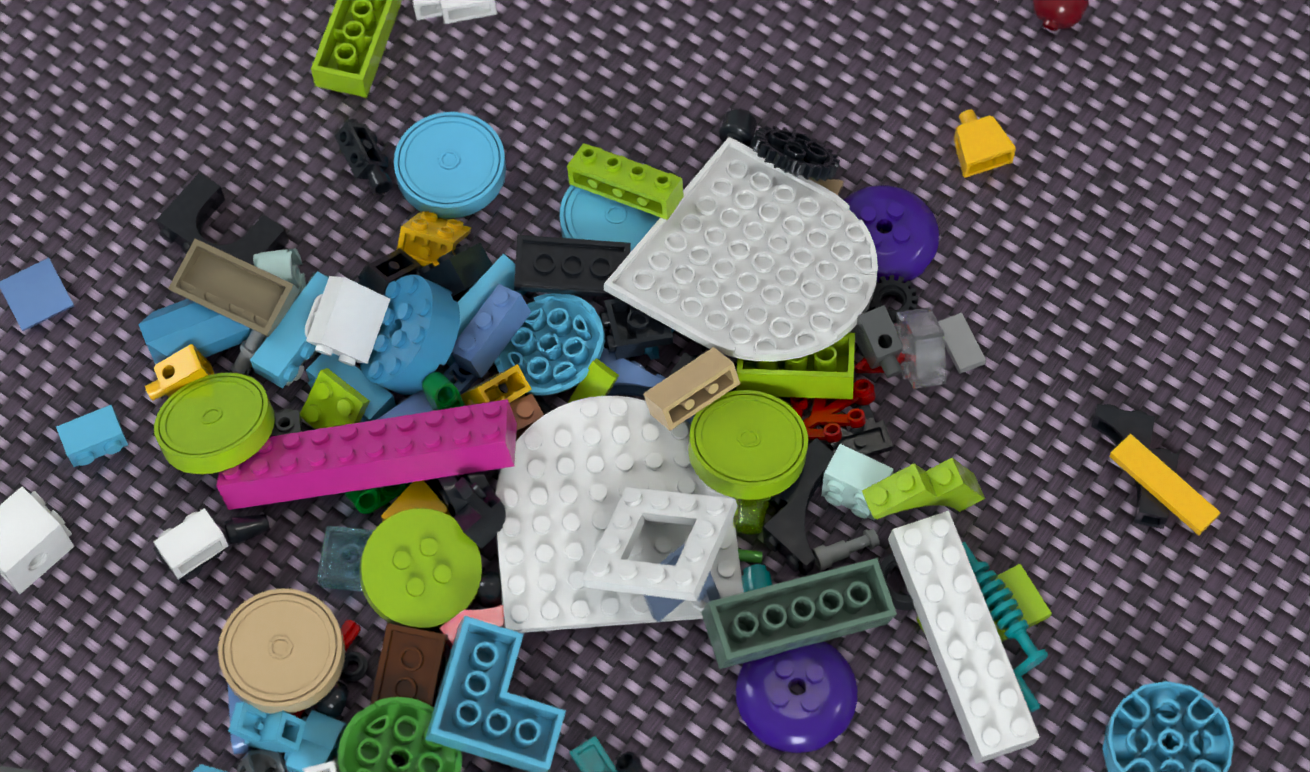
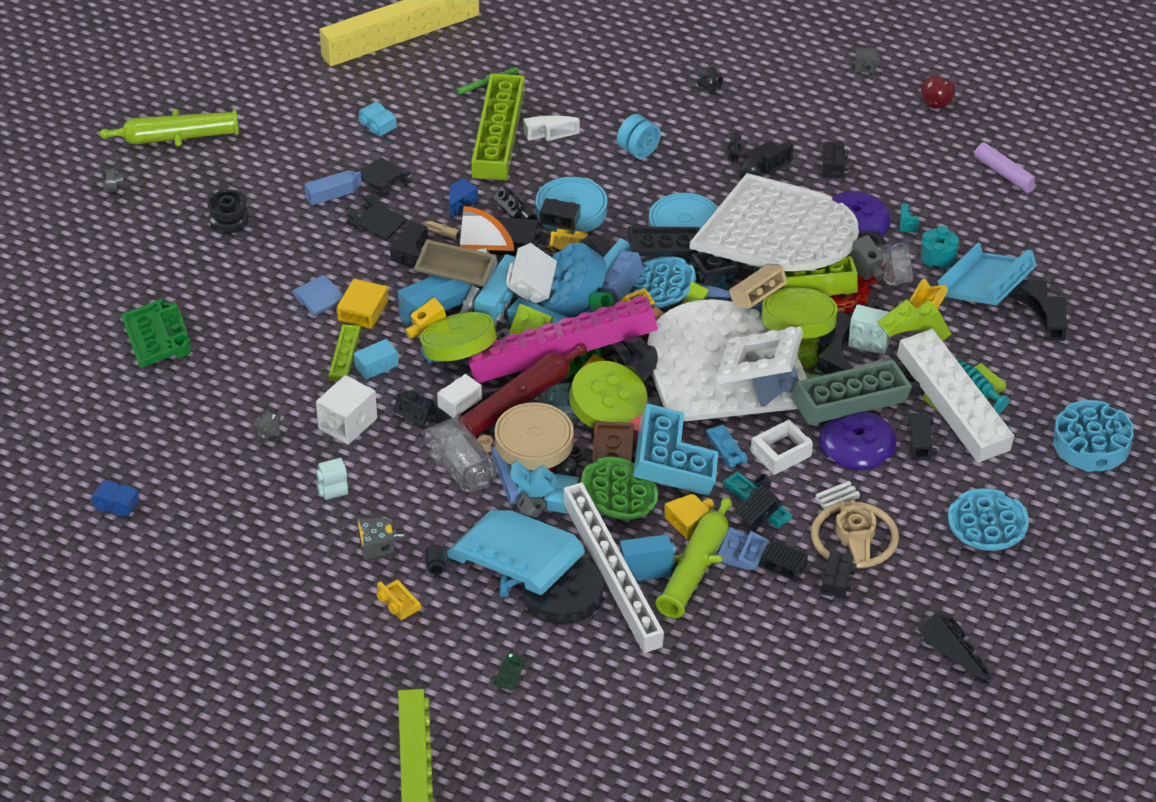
camera: 10 degrees left, 20 degrees down
lime brick [567,143,684,220] -> none
black gear [751,126,840,181] -> none
light grey tile [935,313,986,374] -> none
yellow torso [954,109,1016,178] -> none
yellow tile [1109,434,1221,535] -> none
none -> medium blue piece [304,170,361,205]
none -> lime tile [328,324,361,382]
none -> yellow brick [337,279,389,329]
none -> black flag [346,194,407,241]
none -> black flag [355,157,412,197]
none -> black bracket [393,390,435,427]
none -> clear brick [423,416,497,493]
none -> tan axle [425,221,461,241]
none -> blue slope [449,178,478,218]
none -> dark red piece [457,344,587,441]
none -> white sticker [460,206,514,251]
none -> tan plate [475,435,495,453]
none -> black brick [490,216,541,256]
none -> black brick [540,198,581,230]
none -> medium azure wheel [617,114,661,159]
none -> dark azure plate [706,424,748,469]
none -> black pin [728,132,742,162]
none -> black bracket [744,141,794,175]
none -> white window [751,420,813,475]
none -> black brick [822,141,848,178]
none -> teal bracket [900,204,919,232]
none -> black brick [908,413,938,460]
none -> yellow bracket [909,279,948,309]
none -> teal brick [921,226,959,269]
none -> medium azure panel [938,242,1036,305]
none -> lavender brick [974,142,1035,193]

